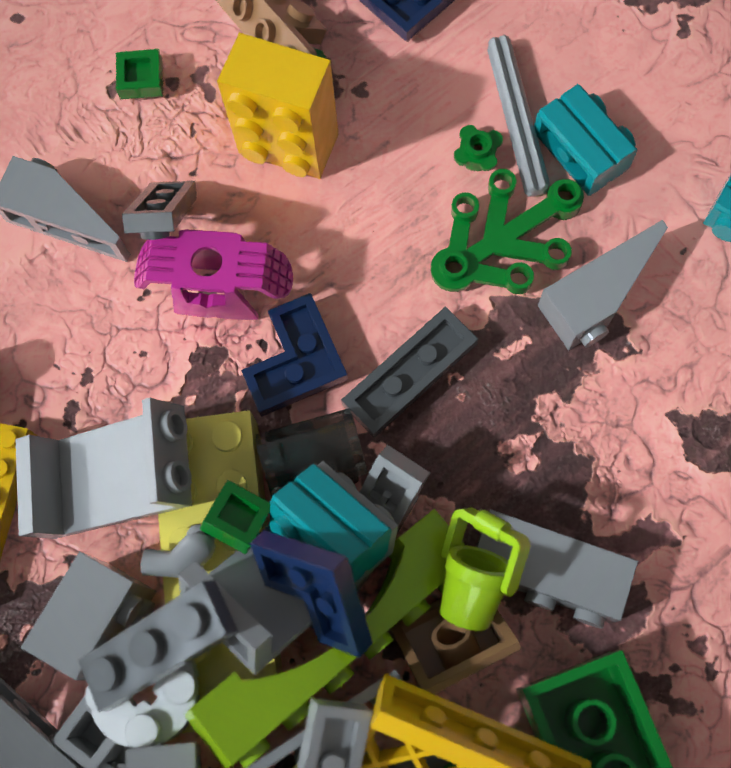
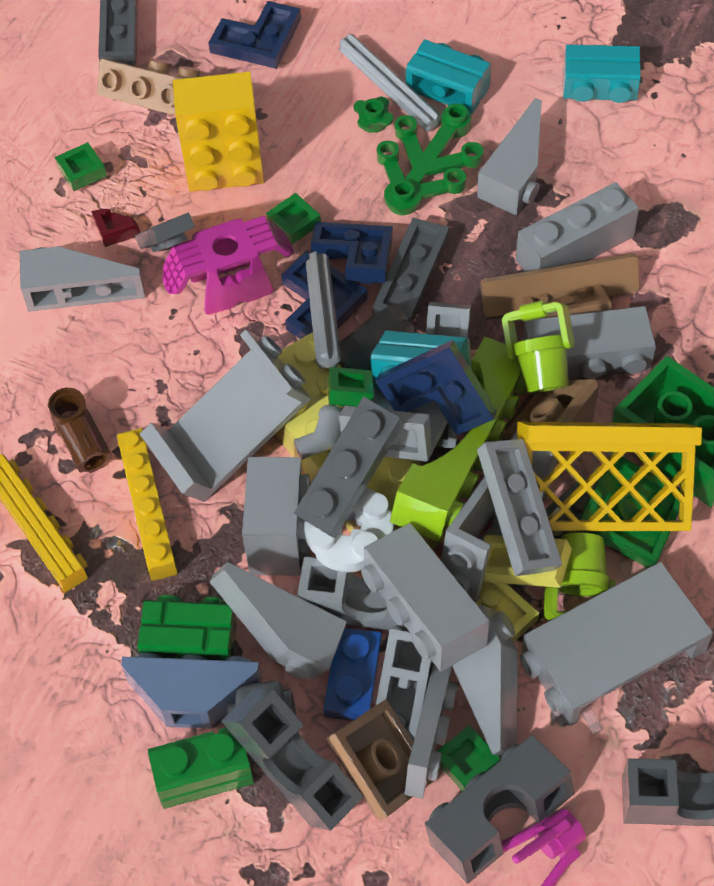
camera: 30 degrees left, 15 degrees down
none -> dark red tile [91,209,140,247]
none -> green plate [266,193,321,245]
none -> light grey axle [306,251,341,369]
none -> dark blue plate [311,222,393,284]
none -> medium nougat bracket [481,253,639,319]
none -> light grey brick [516,182,639,272]

